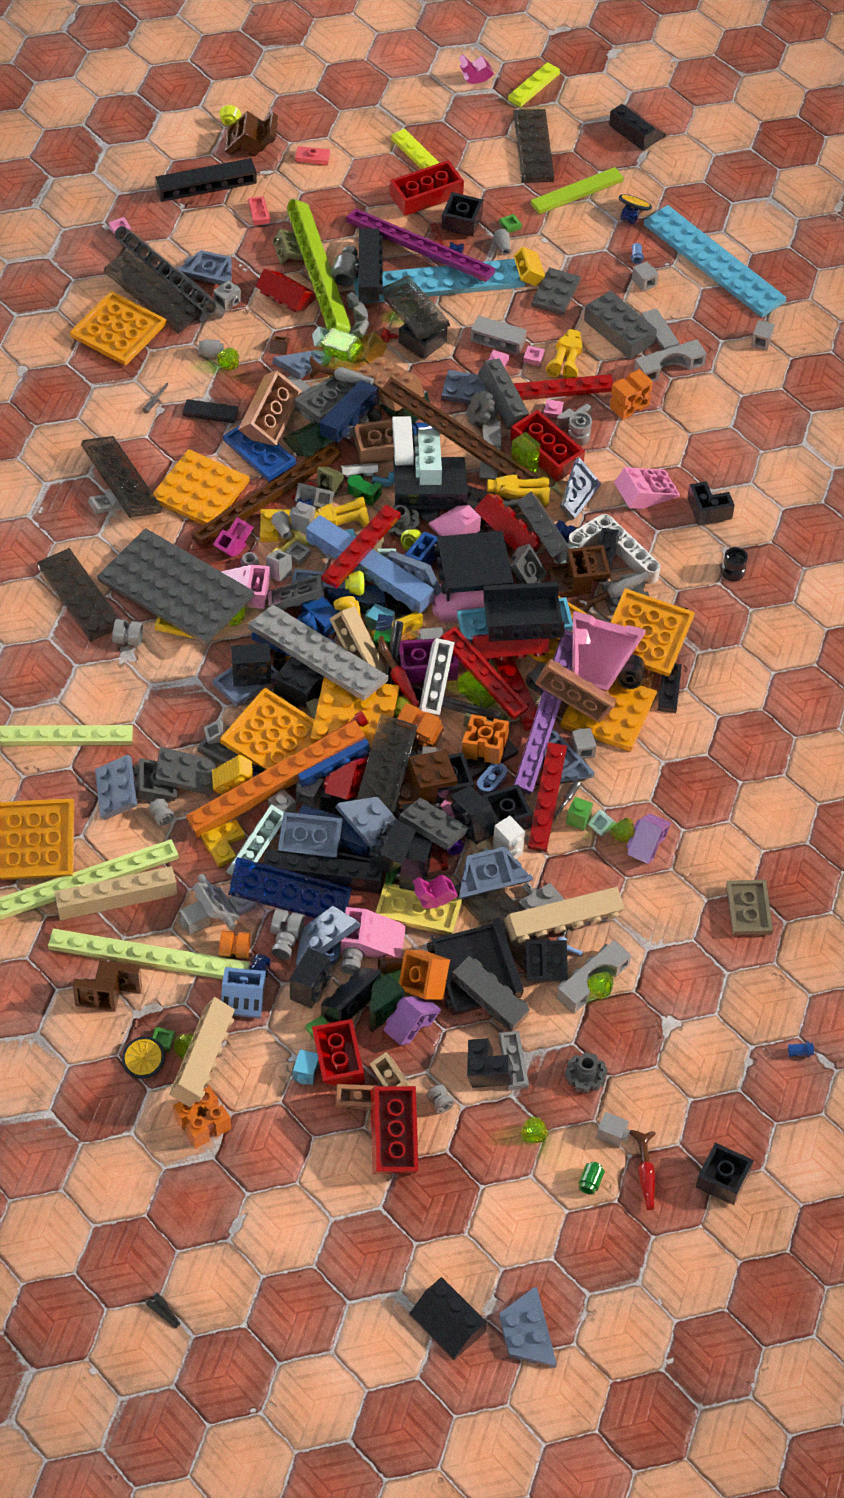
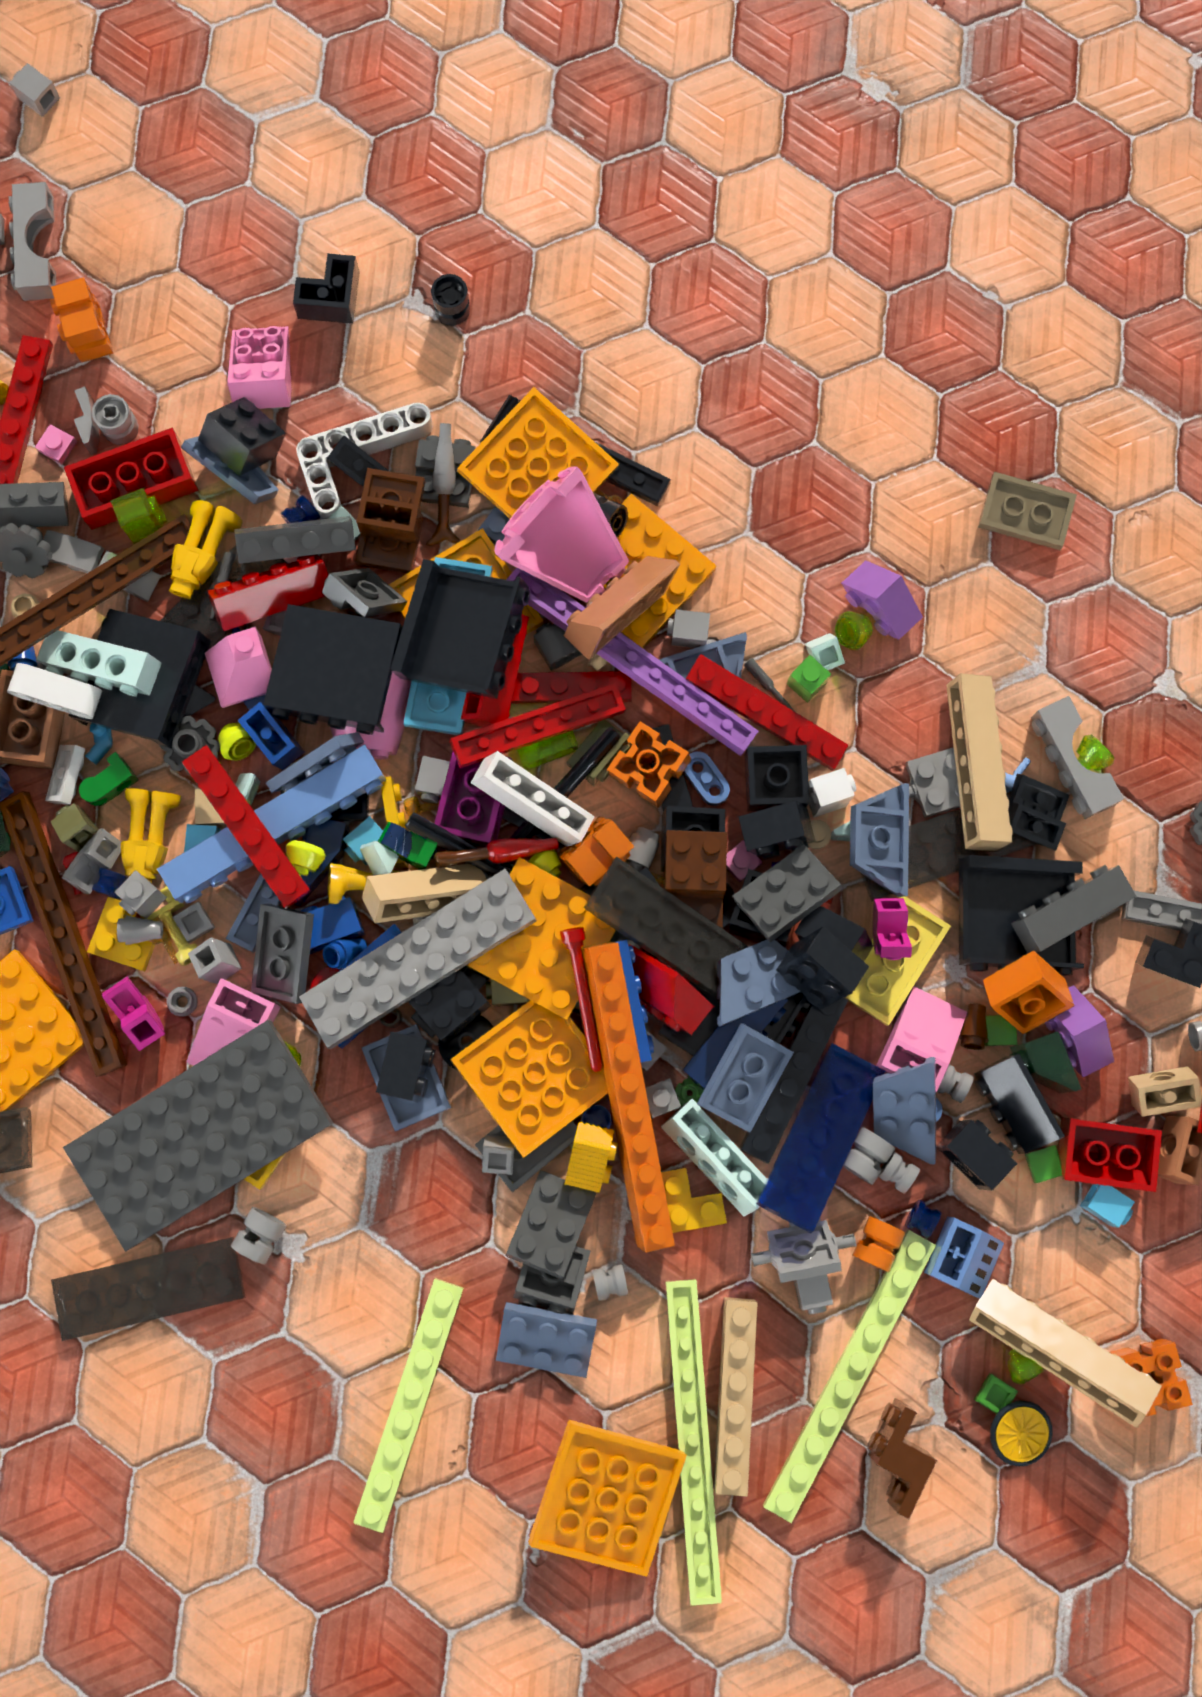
camera: 70 degrees left, 25 degrees up
none -> black brick [198,397,286,476]
none -> light aqua slope [360,841,399,875]

